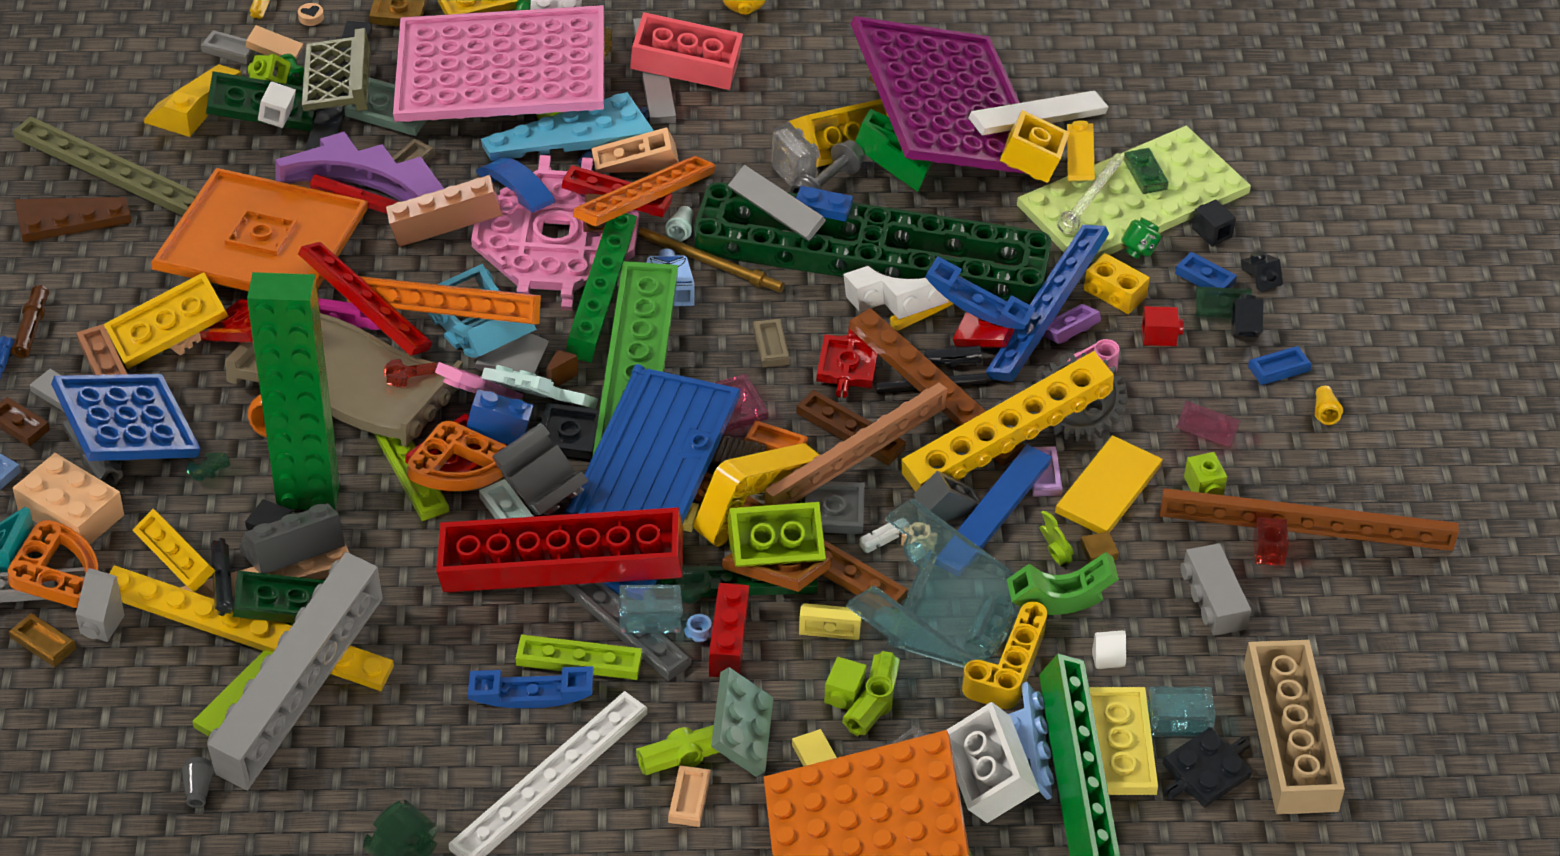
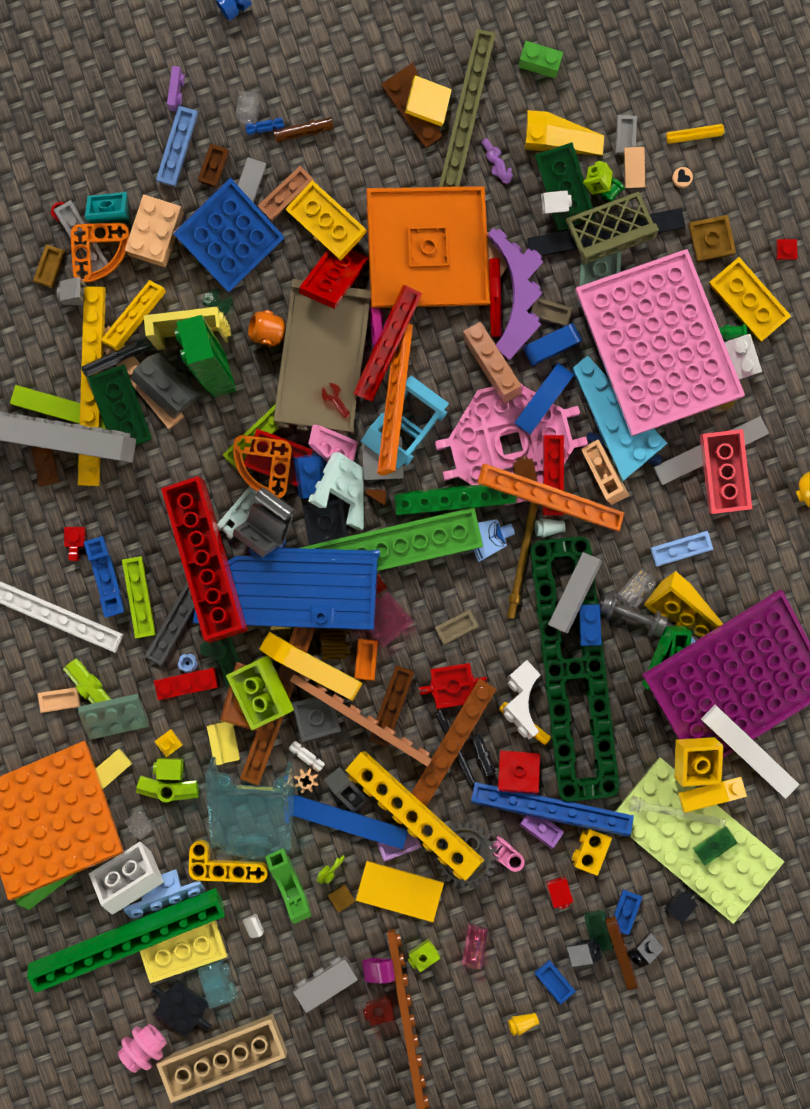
camera: 75 degrees right, 40 degrees up
clear light blue brick [618,585,683,633] -> none
blue slope [925,256,1036,330] -> none
green head [1121,217,1162,259] -> none
none -> reddish brown plate [31,447,60,487]
none -> red plate [64,527,86,561]
none -> bright pink piece [118,1024,167,1073]
none -> light yellow panel [143,307,231,350]
none -> yellow tile [155,729,183,757]
none -> magenta beam [362,958,395,983]
none -> yellow tile [405,76,452,126]
none -> medium lavender animal [481,138,513,184]
none -> bright green brick [519,41,563,79]
none -> blue beam [523,323,583,366]
none -> reddish brown beam [606,916,638,991]
none -> light blue tile [650,531,714,567]

